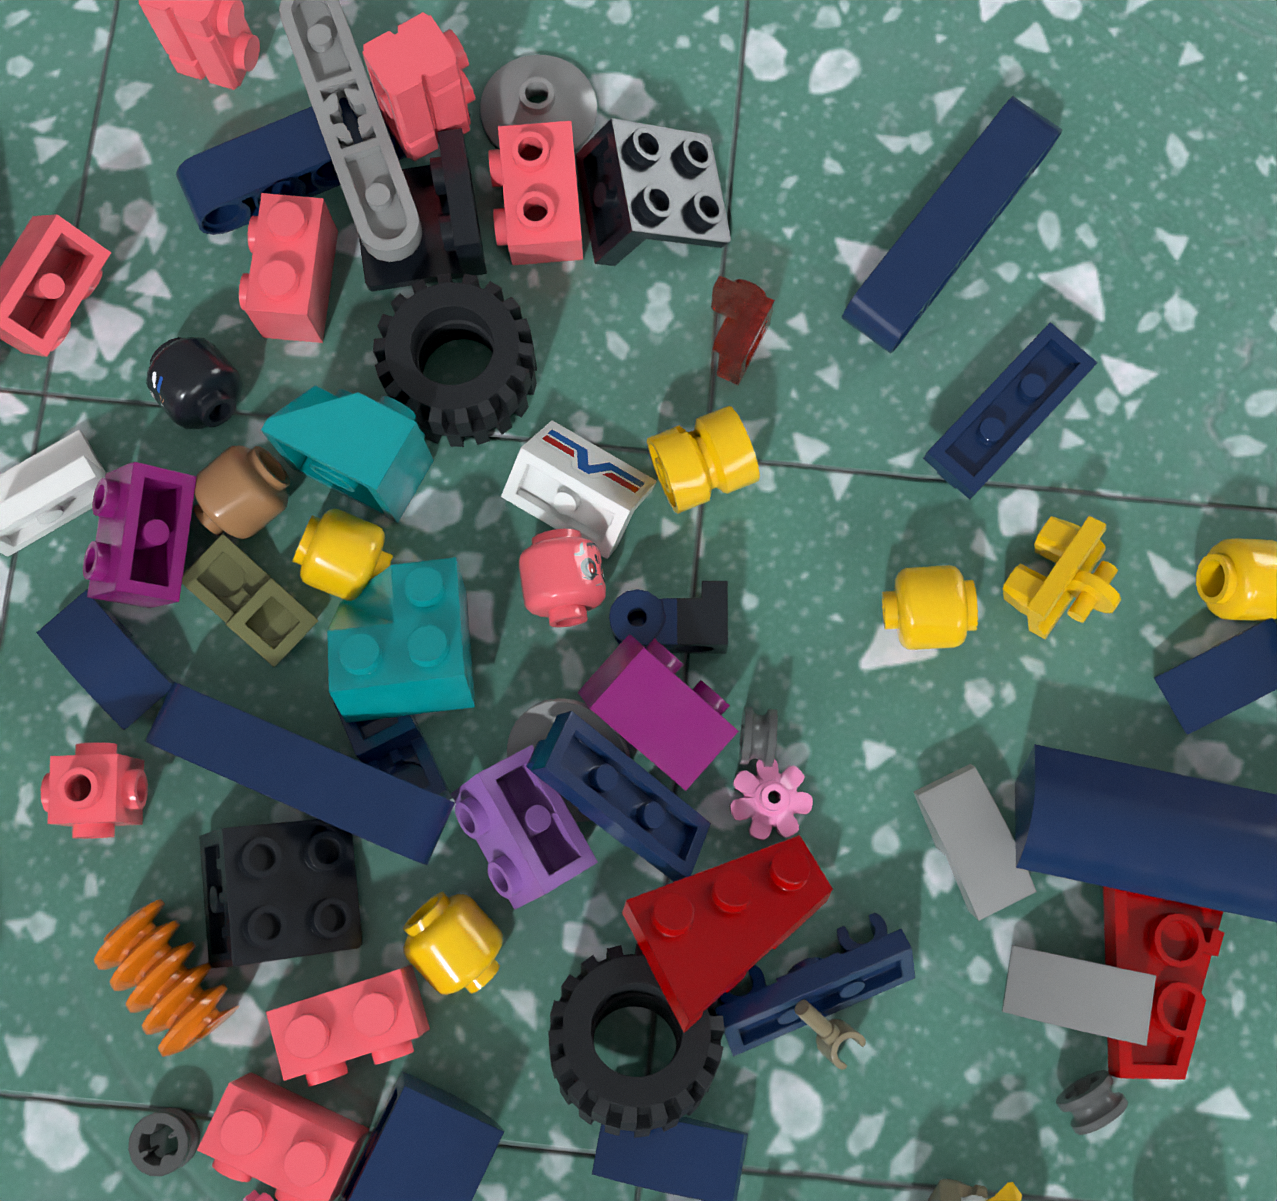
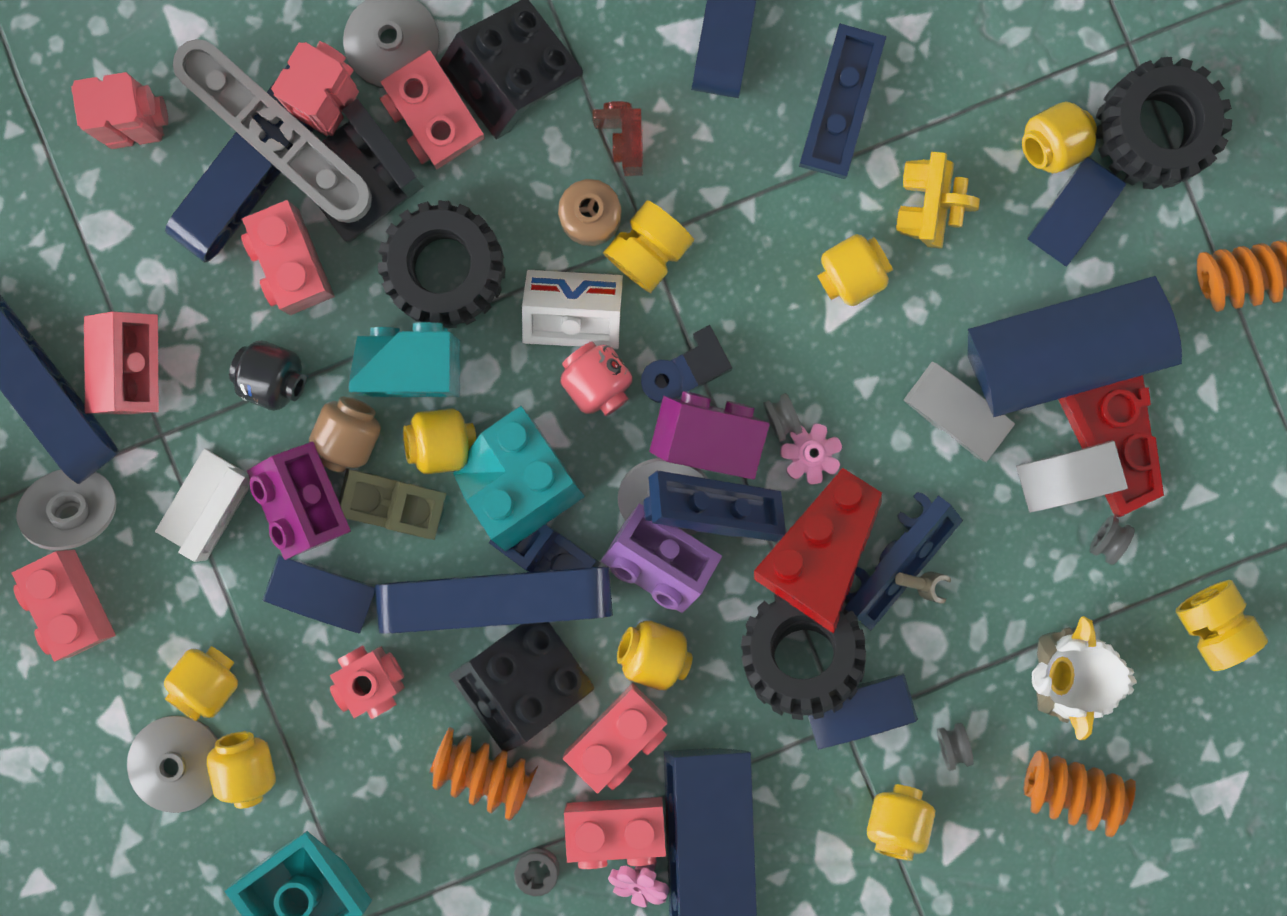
camera: 25 degrees left, 10 degrees up
none -> medium nougat head [558,179,622,246]

